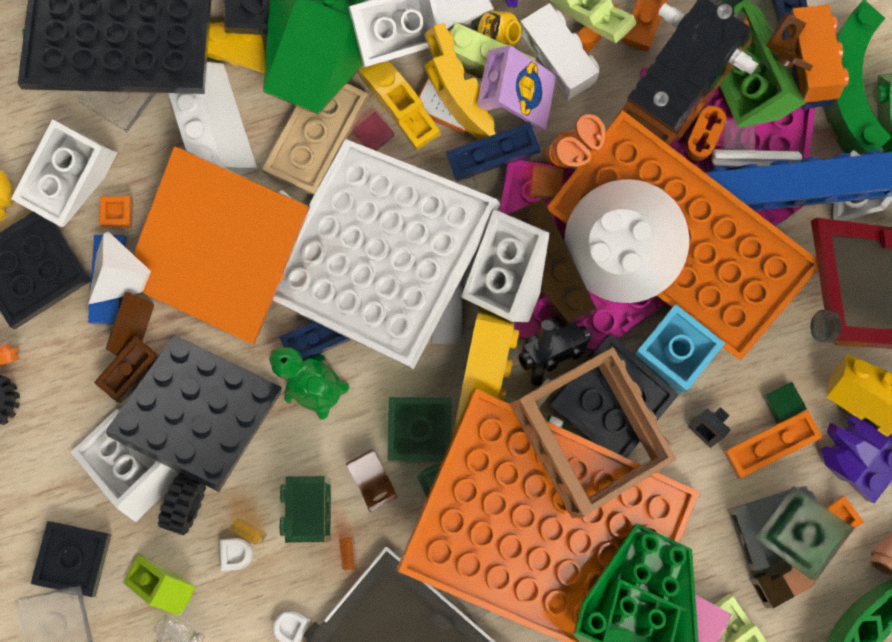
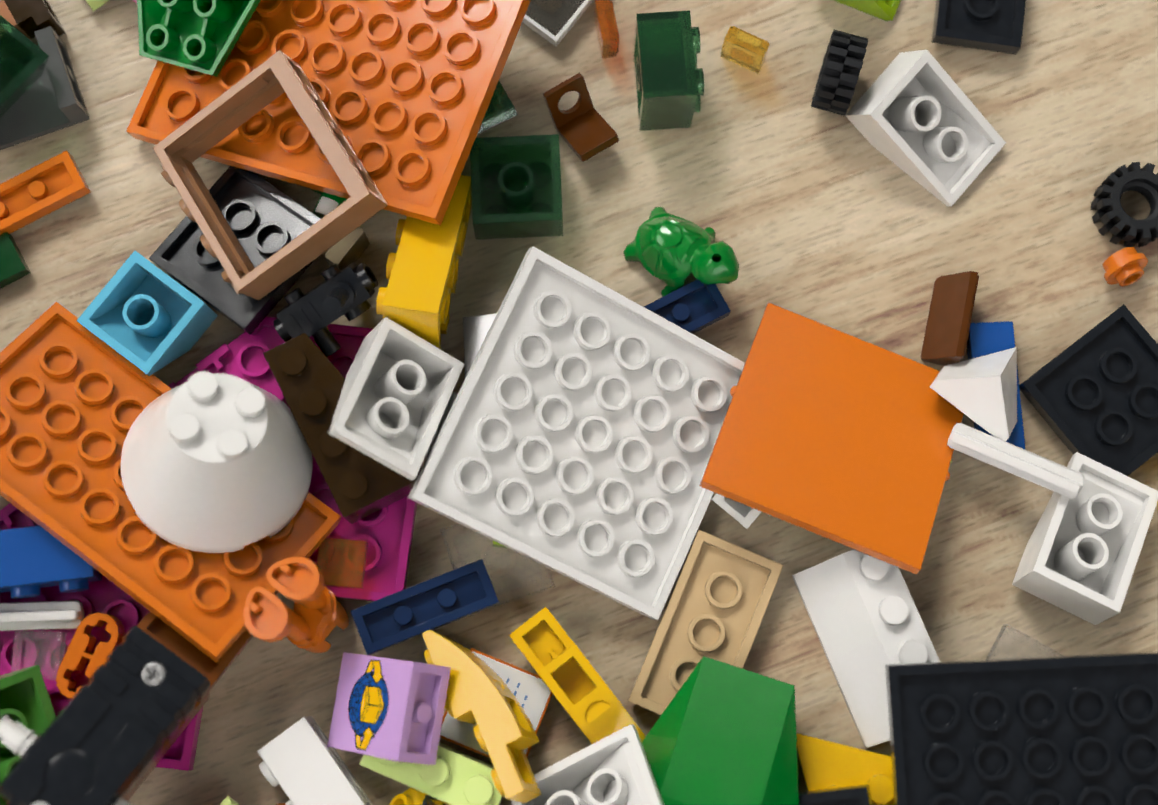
camera: 175 degrees right, 0 degrees up
reddish brown slope [94,336,159,404] -> none
orange plate [99,196,133,228] -> none
black plate [106,335,282,492] -> none
white tile [220,538,254,571] -> none
clear pink tile [353,112,395,151] -> none
black tile [687,407,731,448] -> none
none -> white axle [947,423,1085,499]

